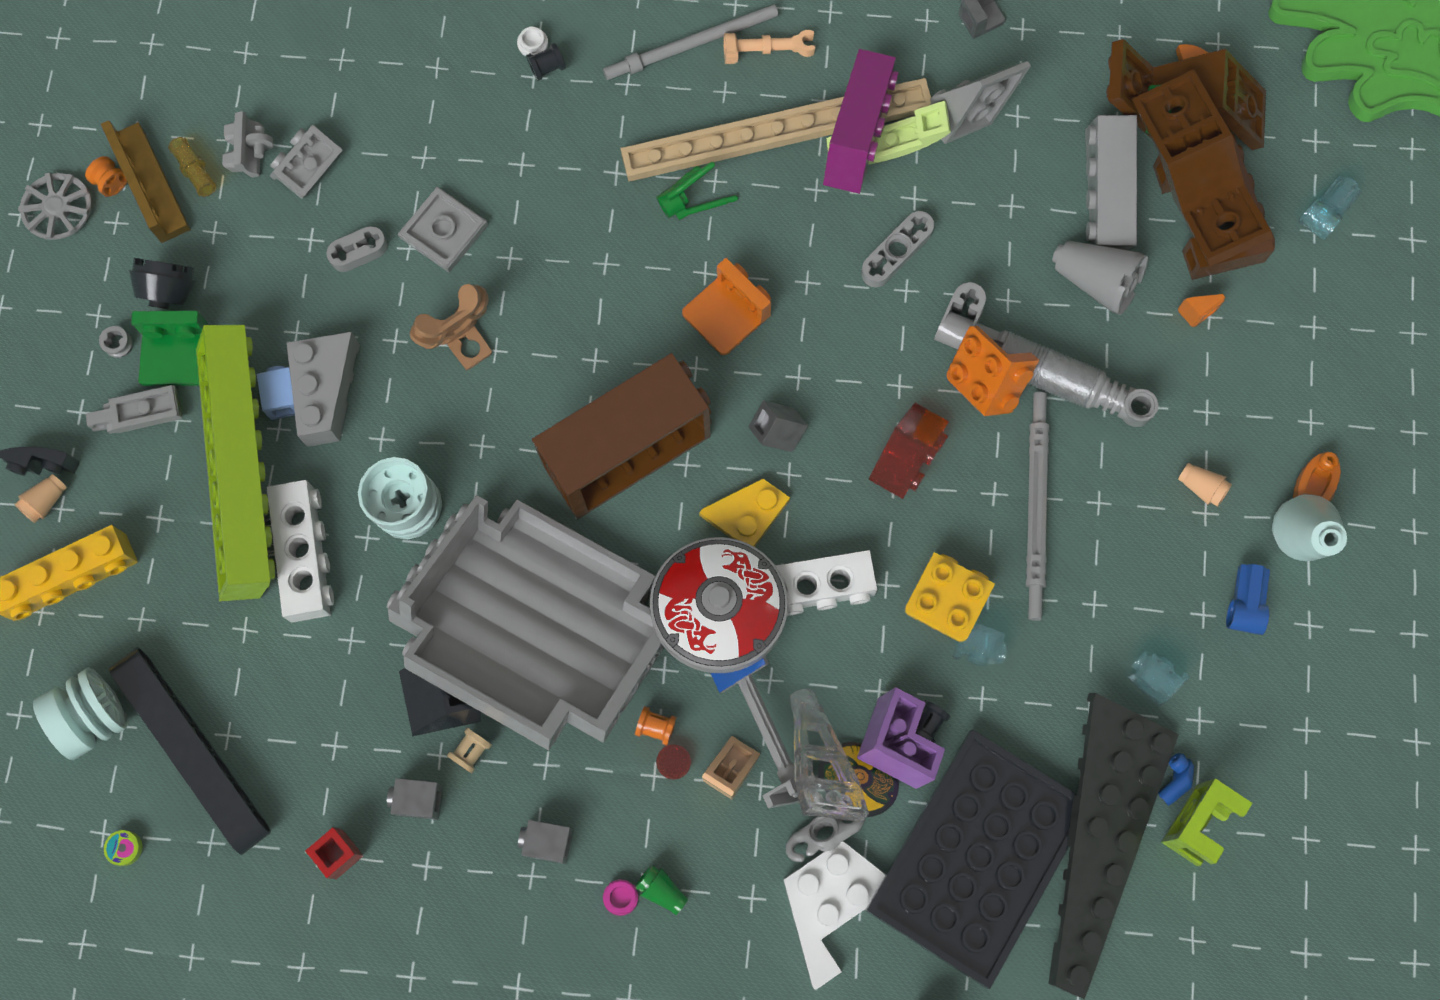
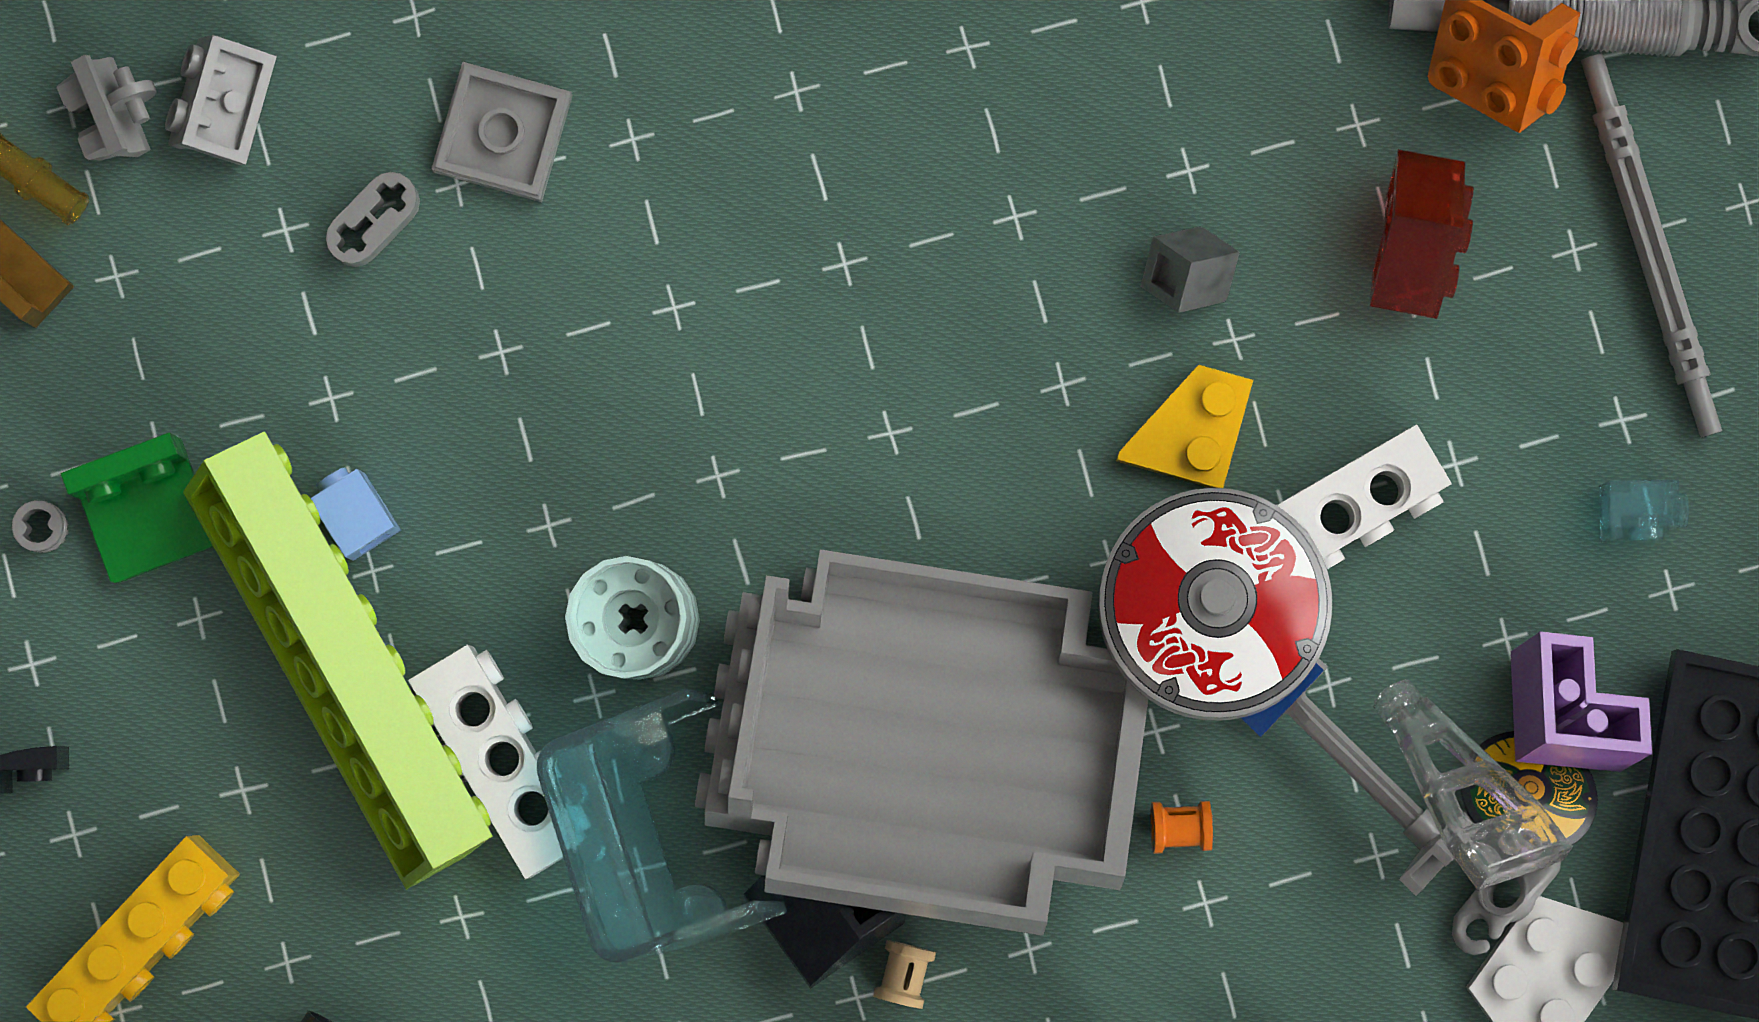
camera: 20 degrees left, 10 degrees up
light nougat cone [14,474,67,523] -> none
light grey hinge [85,385,183,434] -> none
black cone [129,258,196,309] -> none
light grey wedge [286,332,360,447] -> none
medium nougat piece [410,284,492,370] -> none
reddish brown container [532,353,712,520] -> none
clear red plate [656,745,691,780] -> none
orange bracket [682,258,771,355] -> none
light nougat slope [702,736,760,800] -> none
yellow bracket [905,552,995,642] -> none
black bush [915,700,951,743] -> none
none -> clear light blue windscreen [537,689,787,962]

